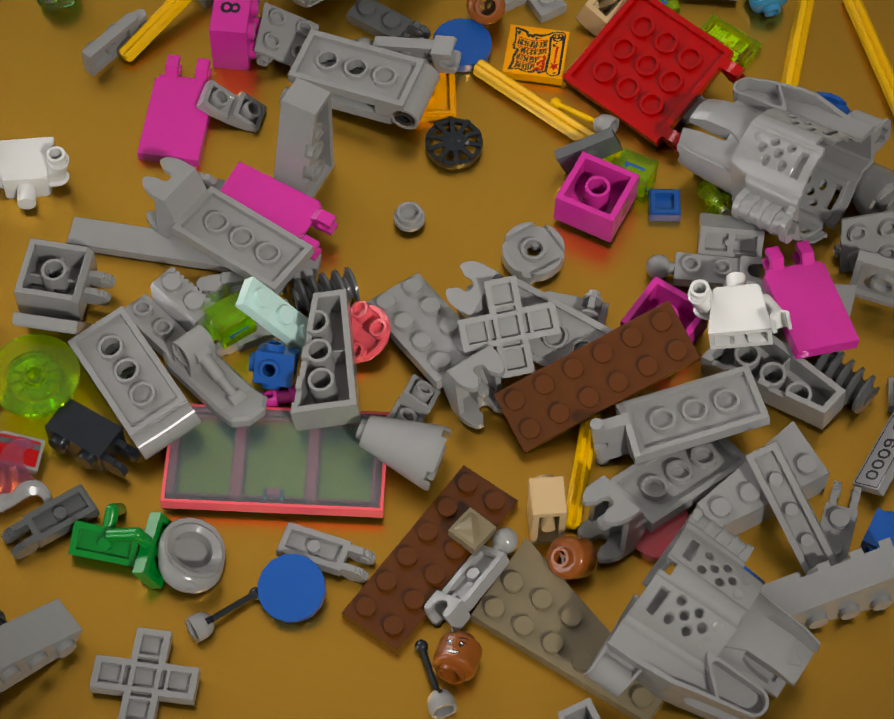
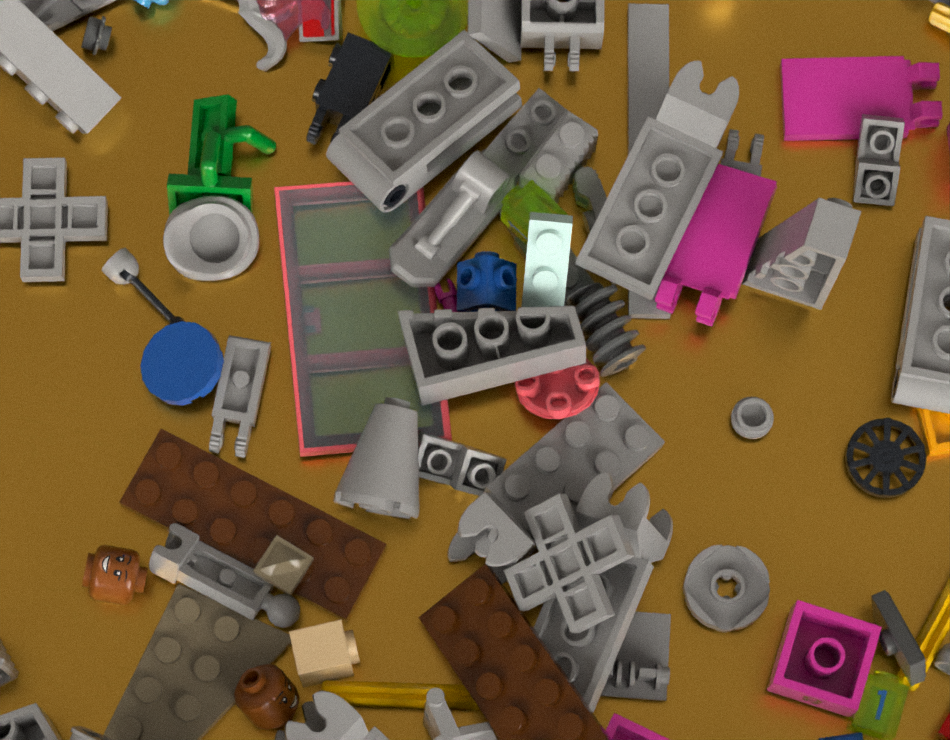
camera: 80 degrees right, 15 degrees up
dark grey hinge [1,484,99,560] -> none
light grey hinge [414,639,457,719] -> none

